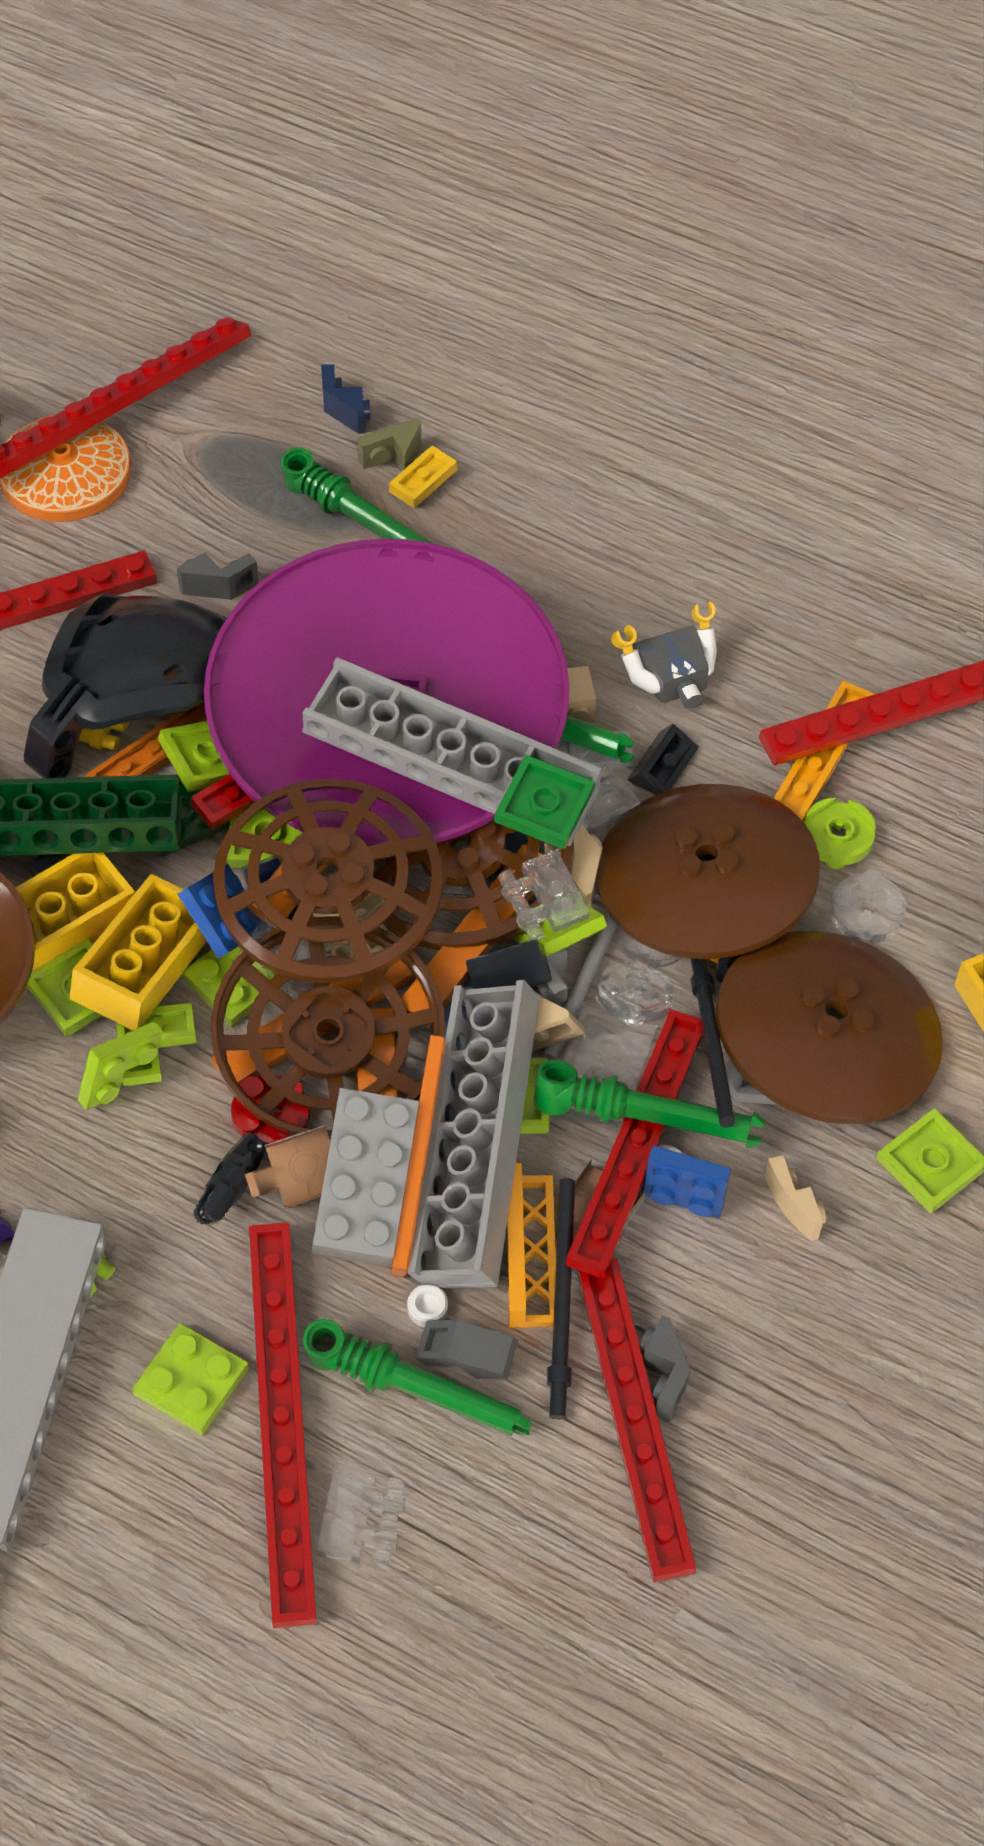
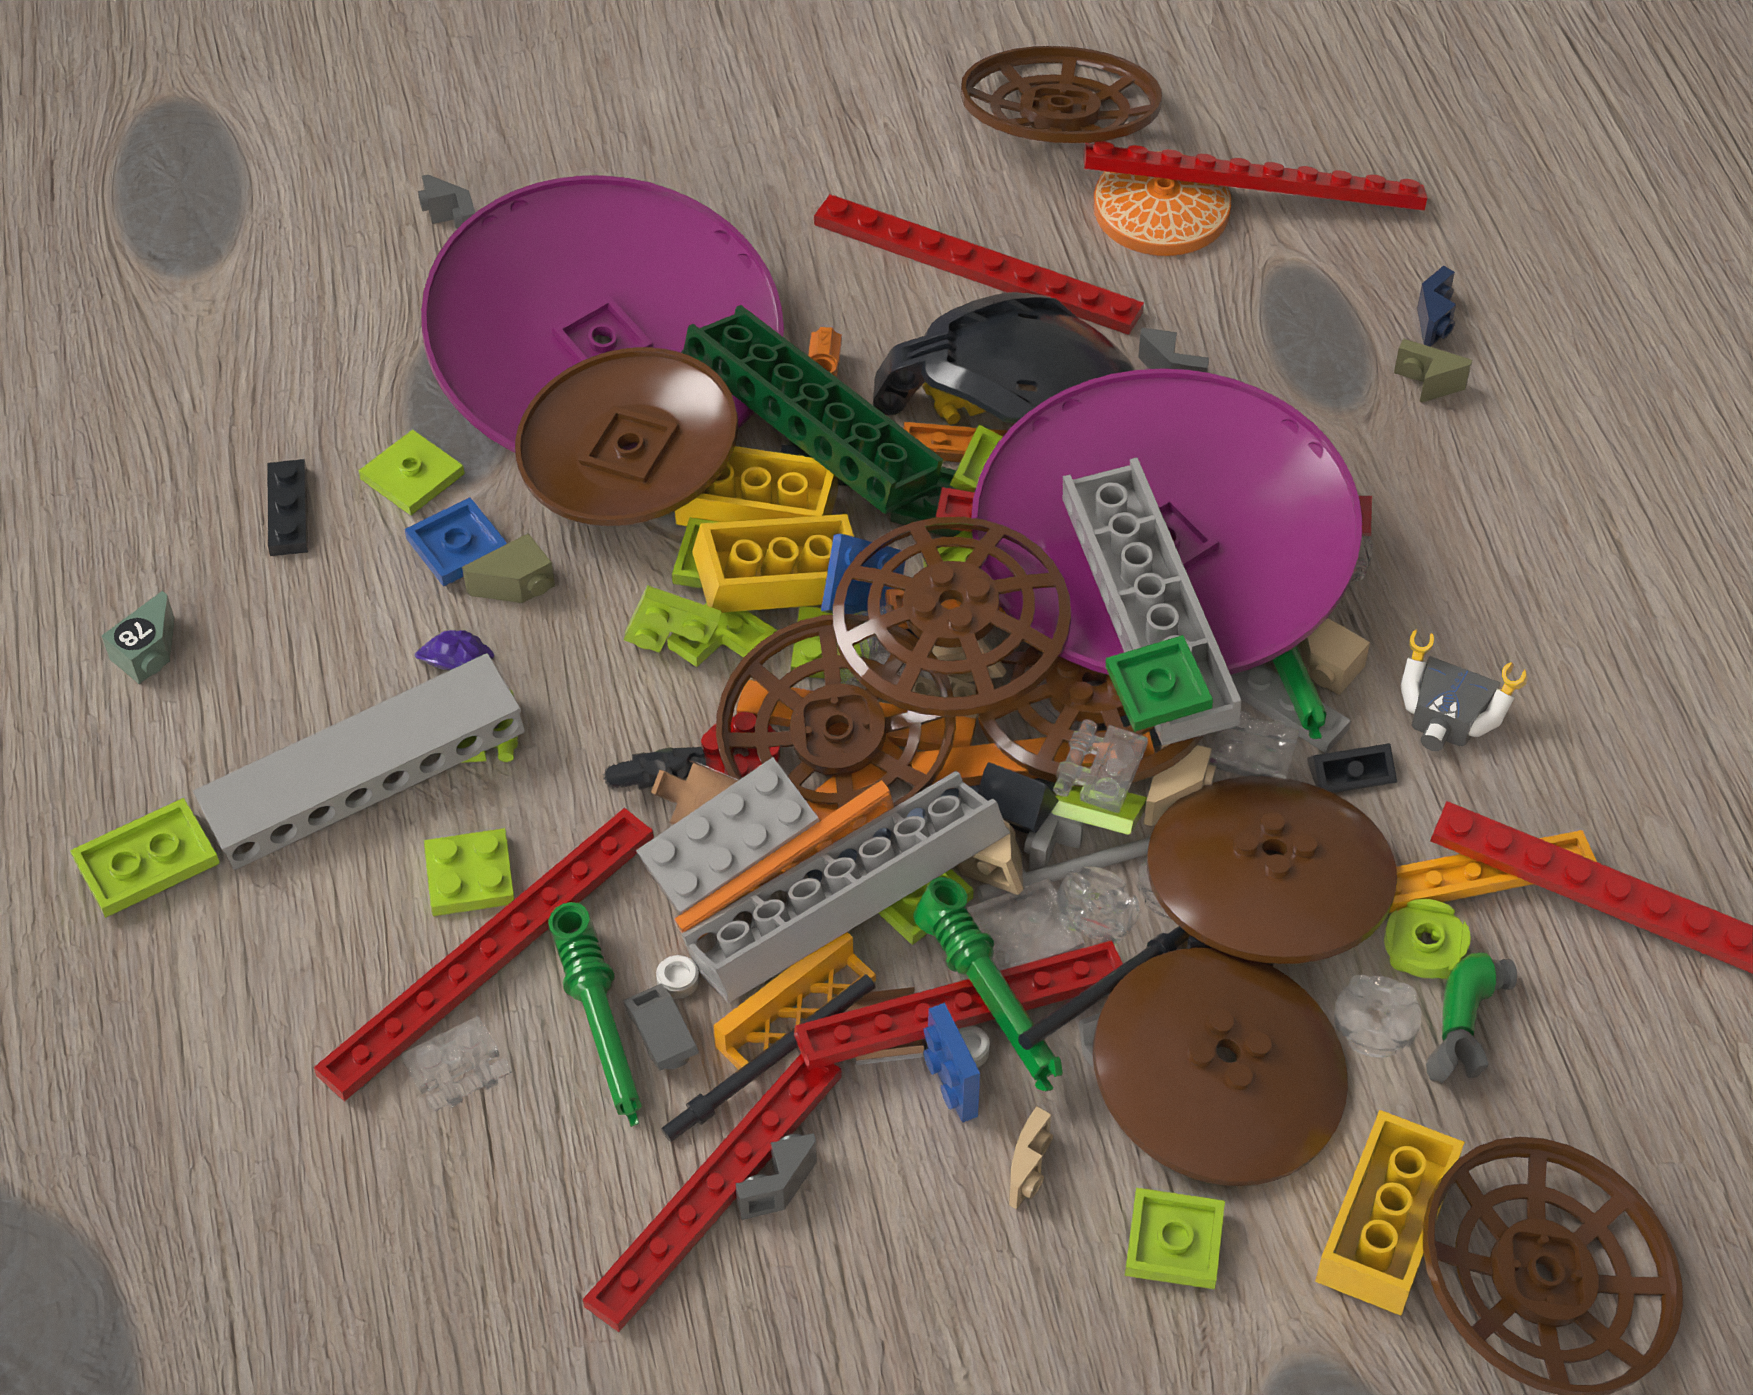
camera: 50 degrees right, 5 degrees down
green piece [280,447,432,543] -> none
yellow plate [389,445,457,508] -> none
none -> piece [1426,952,1517,1084]

